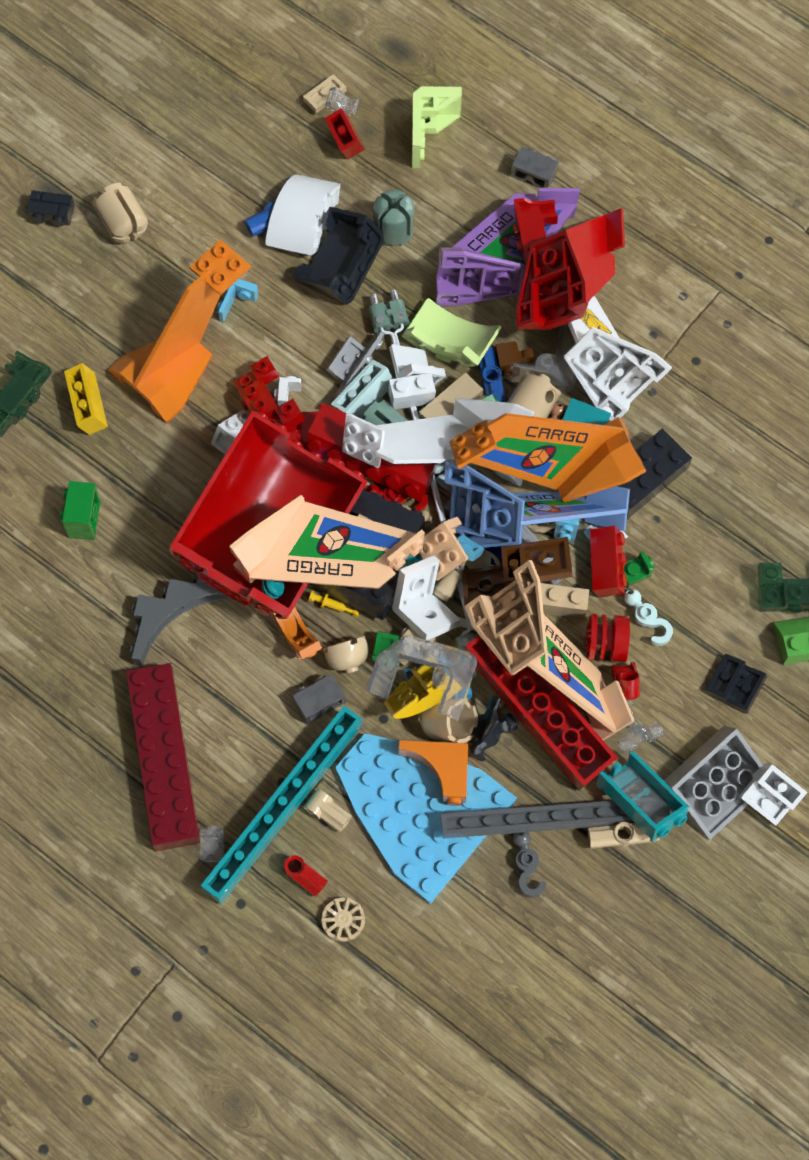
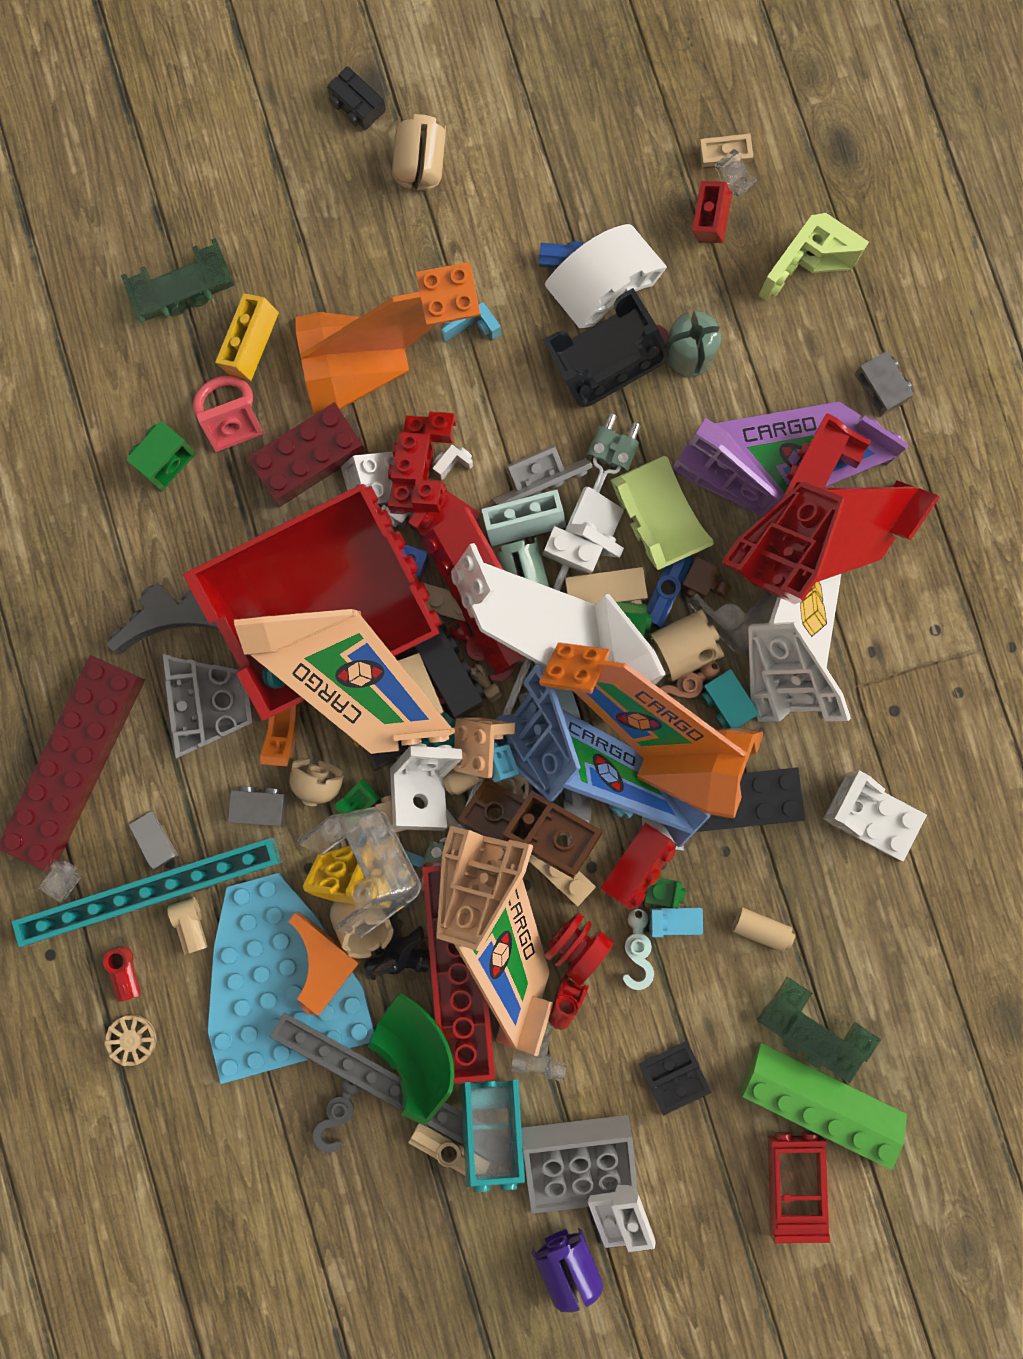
camera: 40 degrees right, 15 degrees up
none -> light grey slope [129,811,179,870]
none -> light grey wedge [162,654,252,759]
none -> coral tile [193,376,263,452]
none -> dark red brick [247,402,366,507]
none -> green panel [367,993,454,1126]
none -> dark purple cylinder [531,1228,603,1313]
none -> medium azure bracket [649,908,703,937]
none -> tan brick [732,907,795,952]
none -> white bracket [823,770,927,862]

